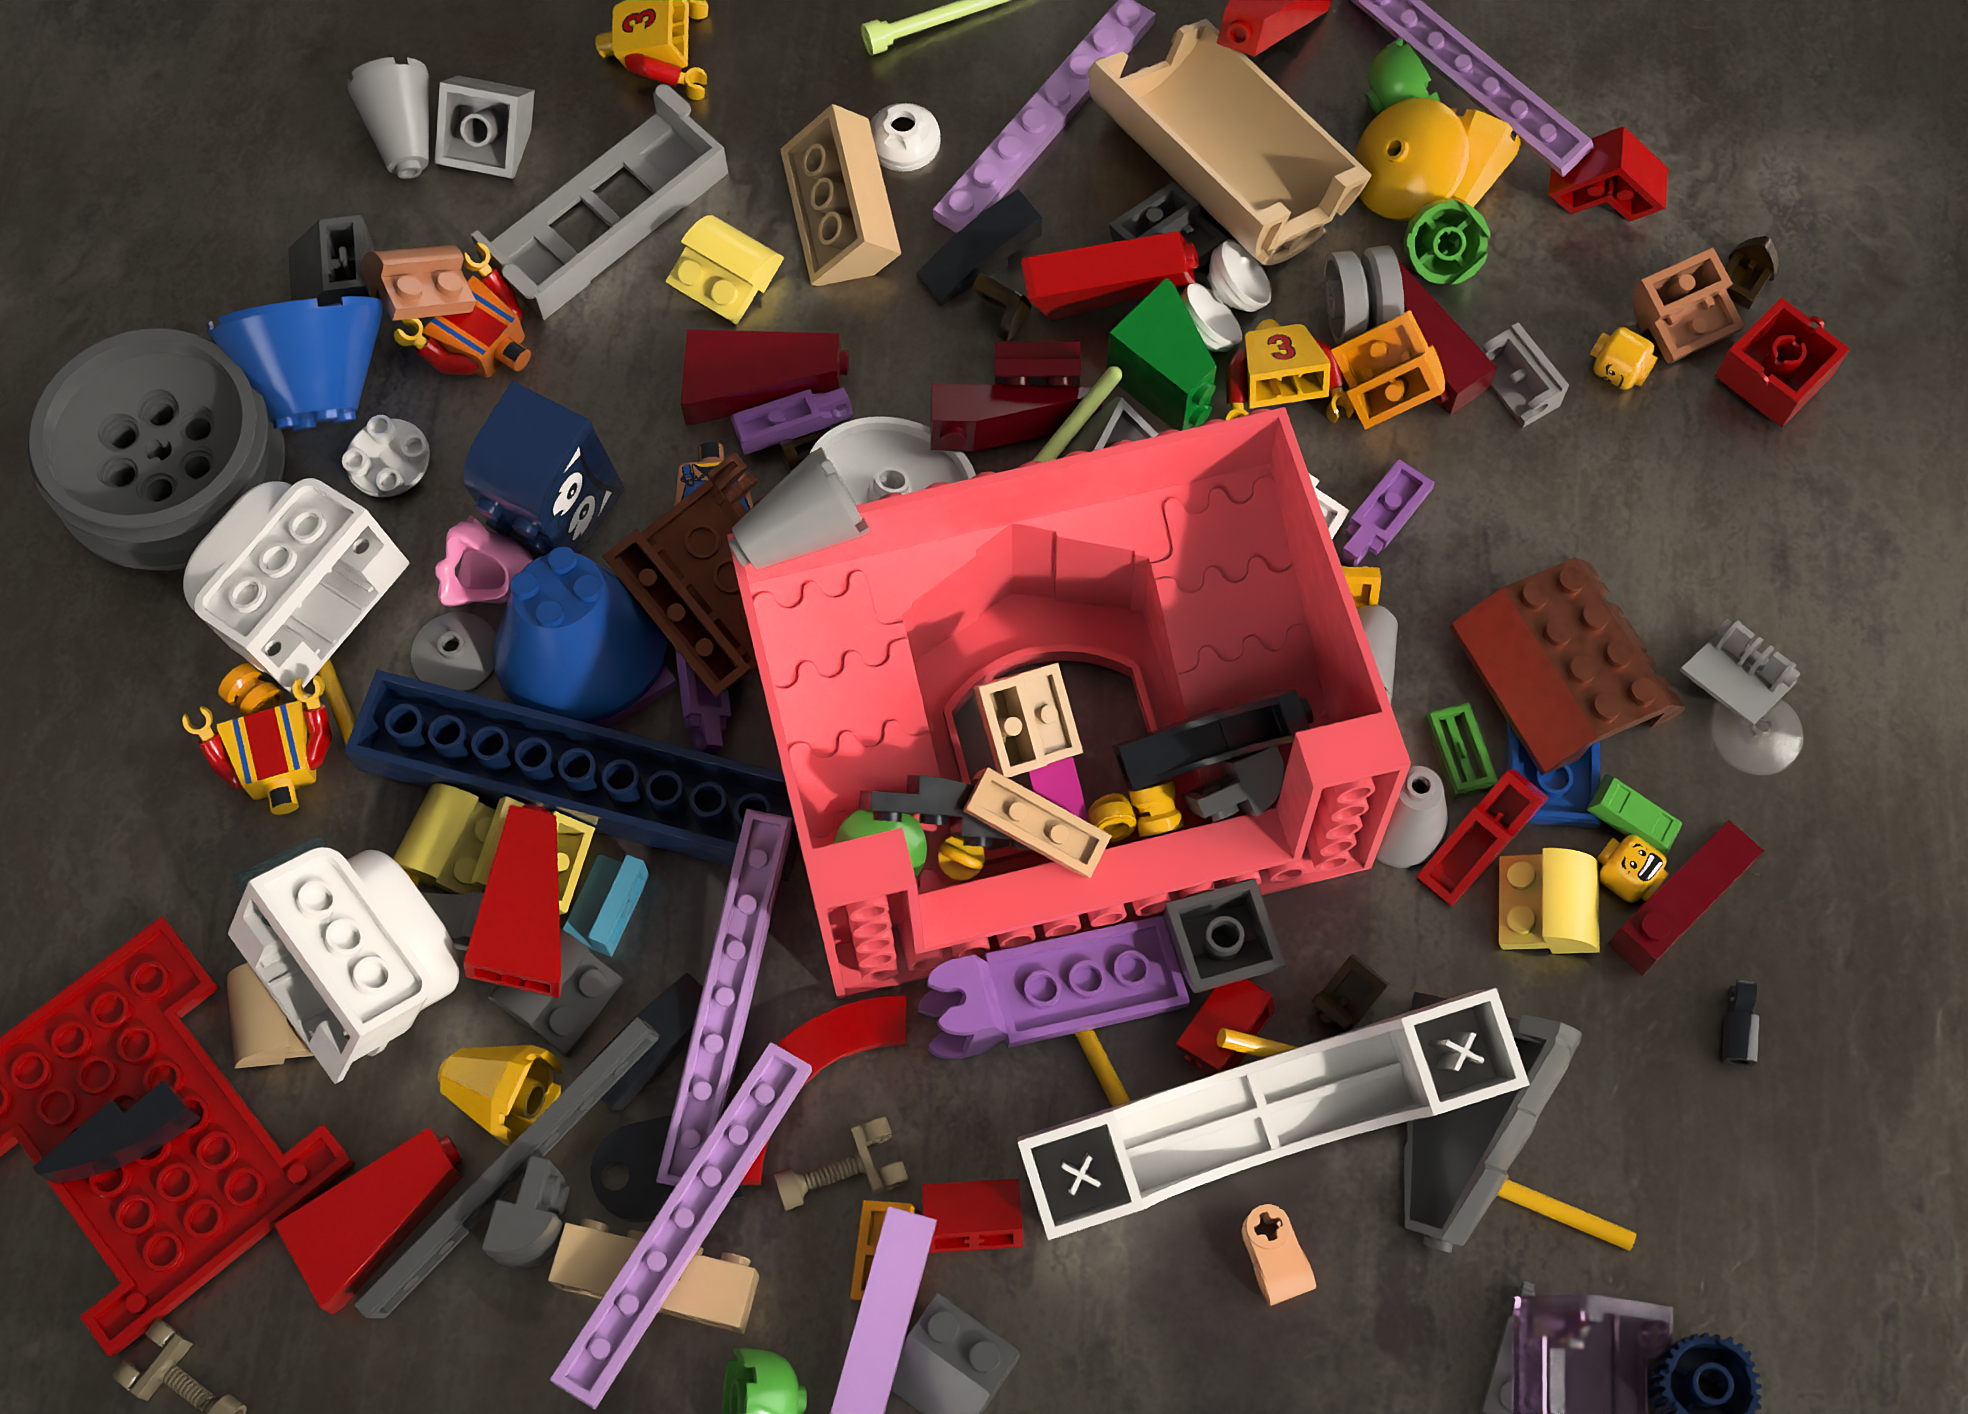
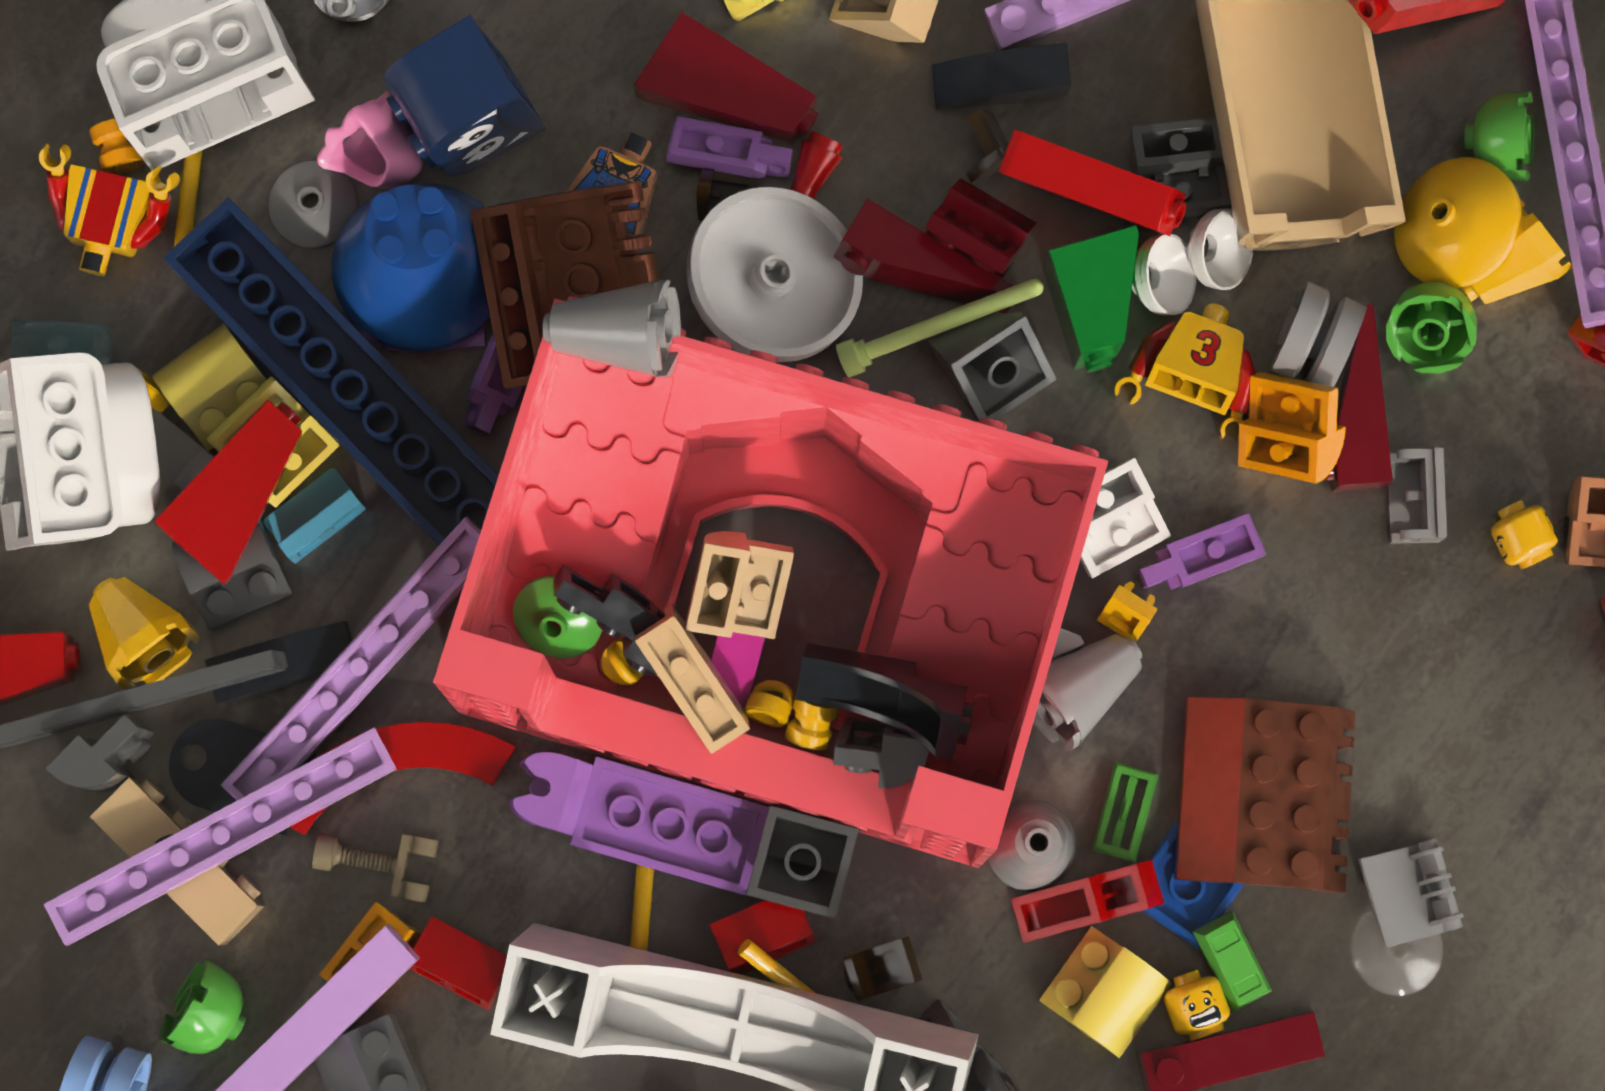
camera: 30 degrees right, 15 degrees up
none -> red cone [789,131,844,199]

